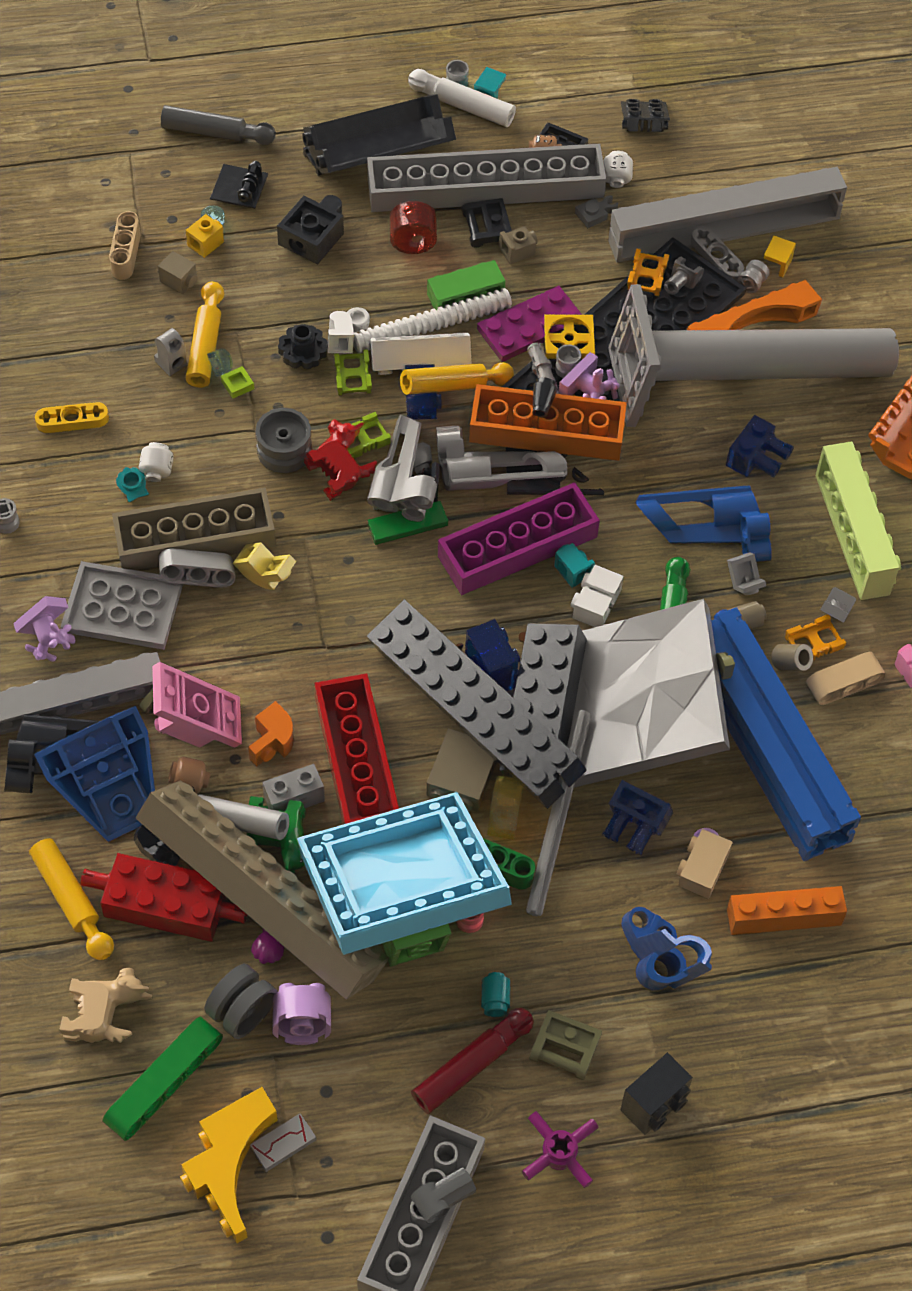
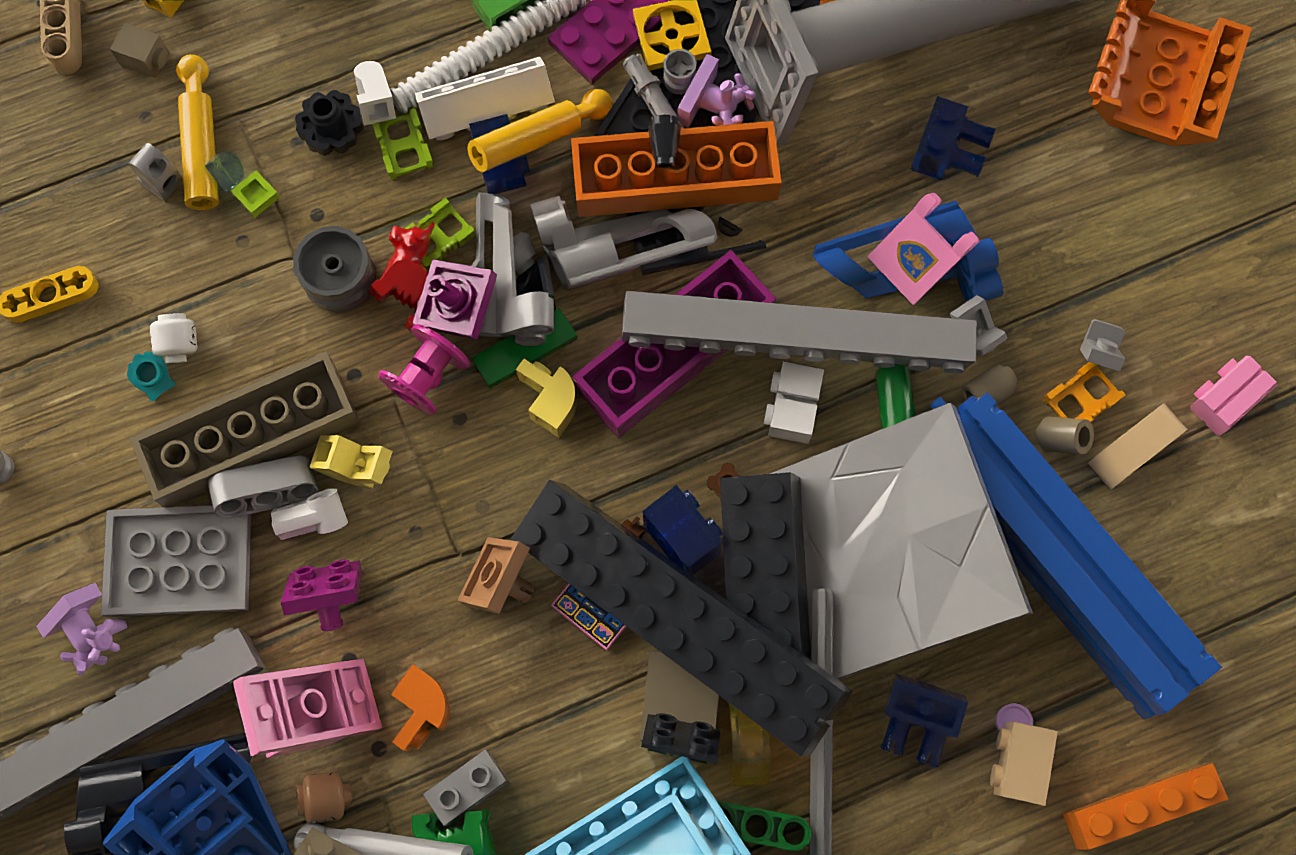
camera: 10 degrees left, 15 degrees up
red brick [314,673,399,825] -> none
white tile [347,307,370,332] -> none
teal brick [554,543,595,588] -> none
olive tile [716,652,735,680] -> none
yellowish green brick [815,441,901,600] -> none
none -> white piece [271,489,348,540]
none -> magenta plate [281,559,363,631]
none -> dark pink hose [377,324,470,415]
none -> magenta plate [412,259,497,340]
none -> medium nougat tile [457,537,534,614]
none -> light yellow brick [516,359,577,438]
none -> tile [551,583,627,651]
none -> light grey brick [621,291,977,373]
none -> black hinge [641,713,720,764]
none -> bright pink flag [867,192,980,305]

